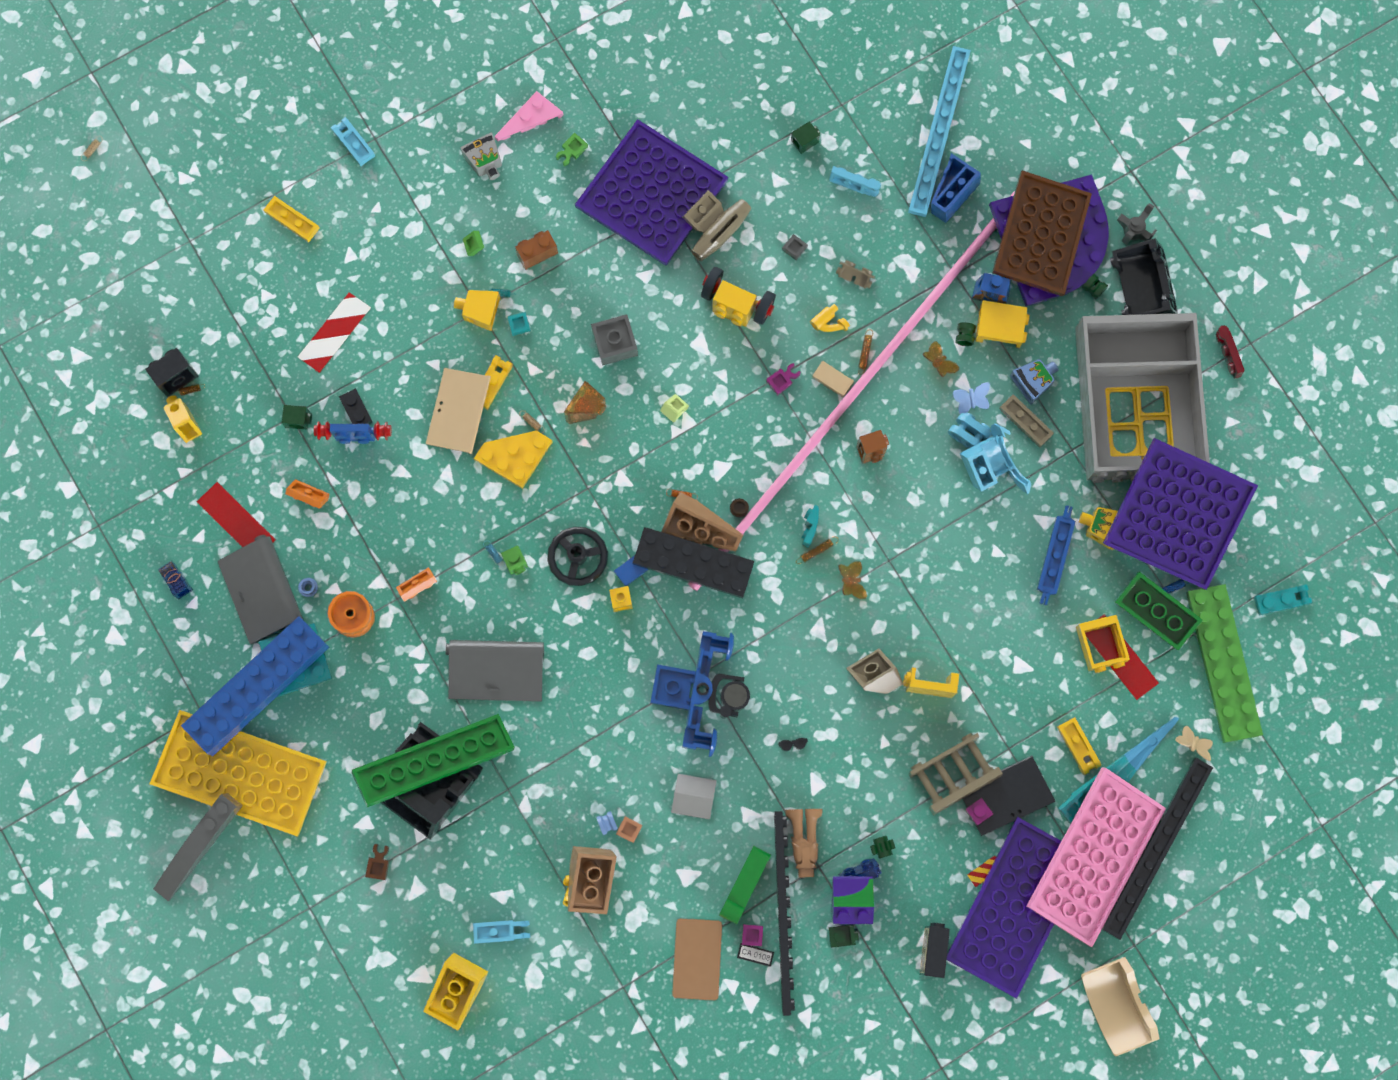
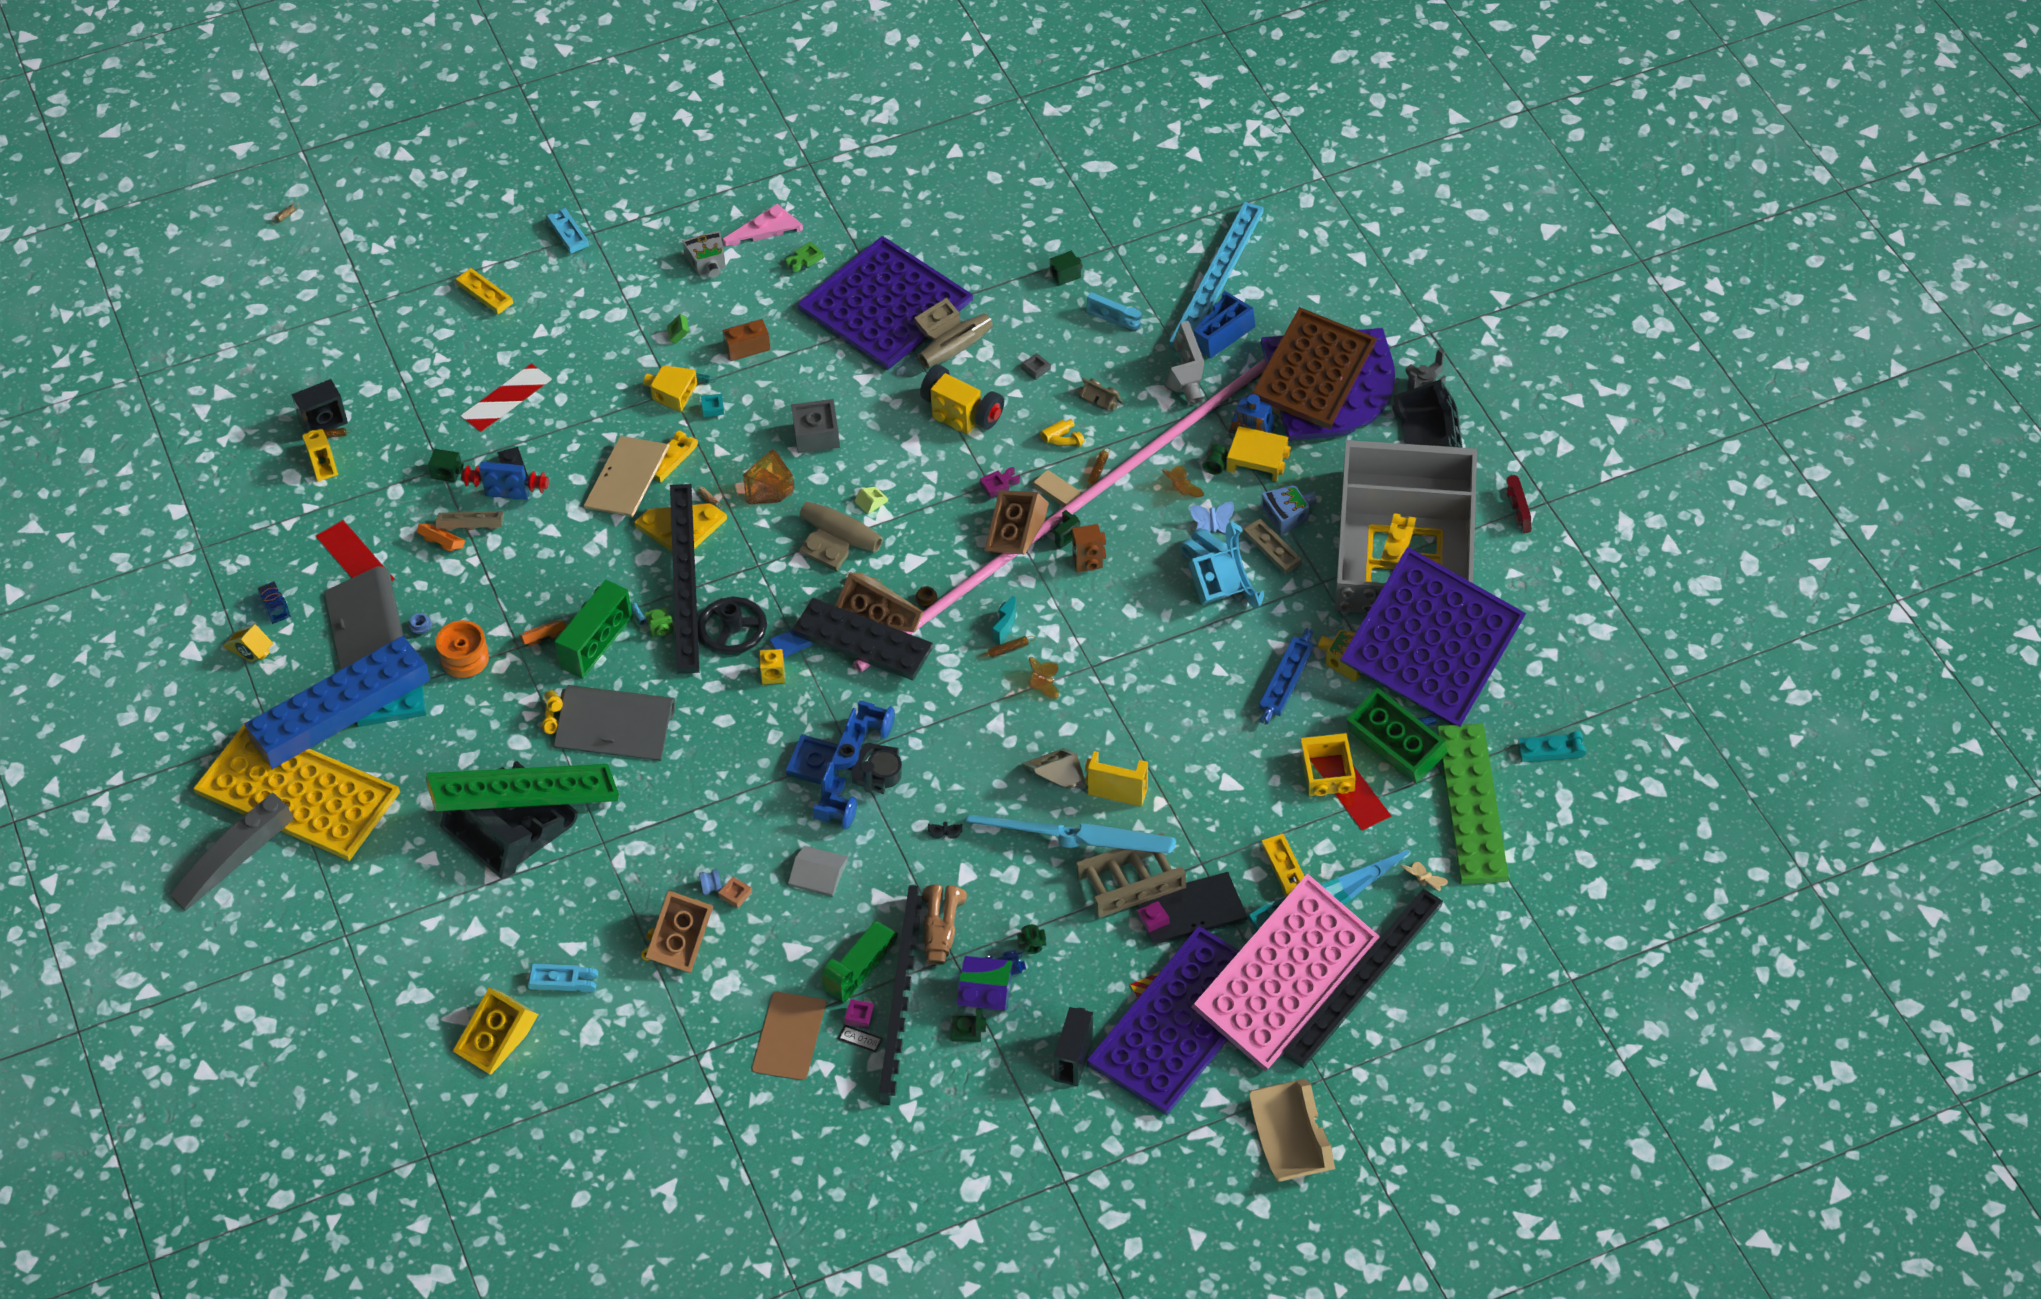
camera: 10 degrees right, 25 degrees down
reddish brown plate [365,844,389,880] -> none
dark green wheel [1082,274,1108,300] -> none
none -> yellow slope [223,624,273,662]
none -> dark tan plate [435,511,504,531]
none -> yellow plant [542,690,563,734]
none -> green brick [555,580,633,679]
none -> black plate [670,484,700,674]
none -> dark tan plate [799,501,883,571]
none -> medium azure piece [965,815,1176,854]
none -> medium nougat slope [984,490,1049,555]
none -> dark green bracket [1054,510,1081,549]
none -> light grey plate [1165,321,1204,405]
none -> yellow plate [1380,513,1416,569]

